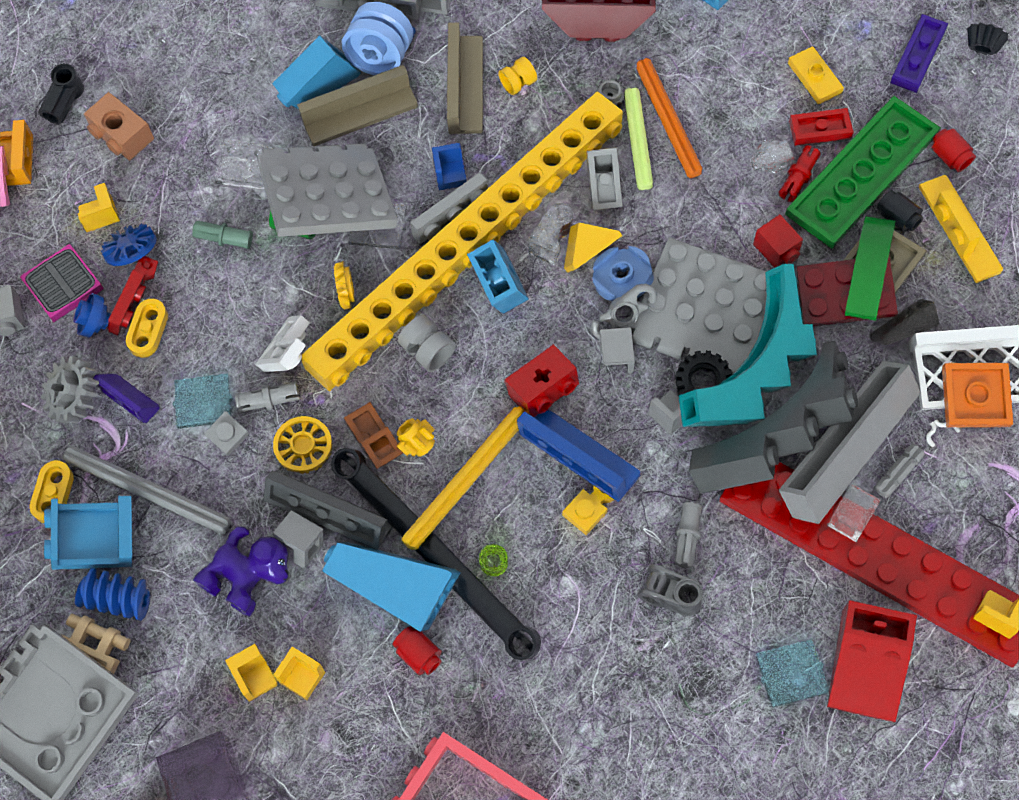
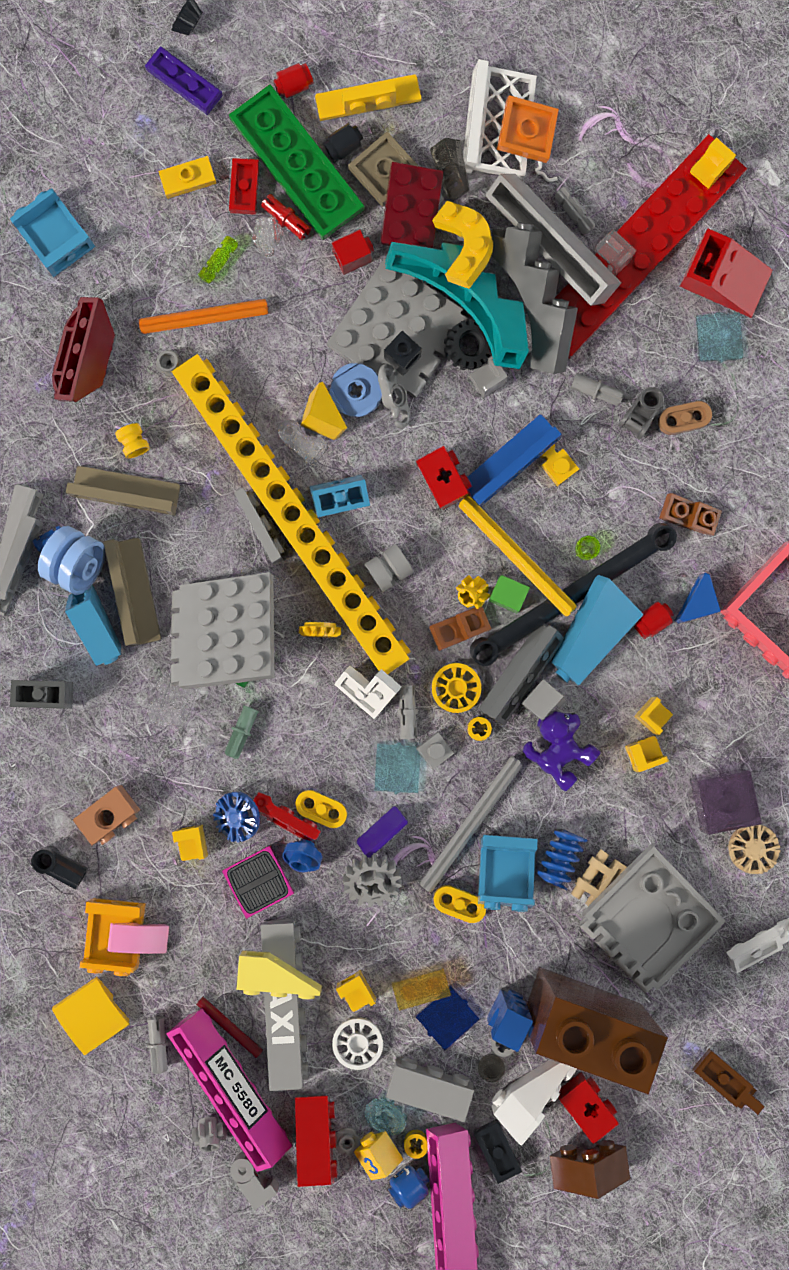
camera: 80 degrees left, 20 degrees up
blue panel [431,143,467,190] -> none
light grey slope [587,147,623,210] -> none
light grey panel [599,327,635,373] -> none
yellowish green axle [624,88,653,190] -> none
green slope [845,216,896,321] -> none
none -> dark grey brick [10,680,74,709]
none -> clear neon green axle [198,236,238,284]
none -> black brick [384,331,422,376]
none -> yellow plate [432,201,493,289]
none -> yellow bush [467,717,492,741]
none -> bright green panel [488,575,530,614]
none -> medium nougat plate [658,401,712,435]
none -> dark orange slope [659,493,722,536]
none -> blue slope [674,573,721,624]

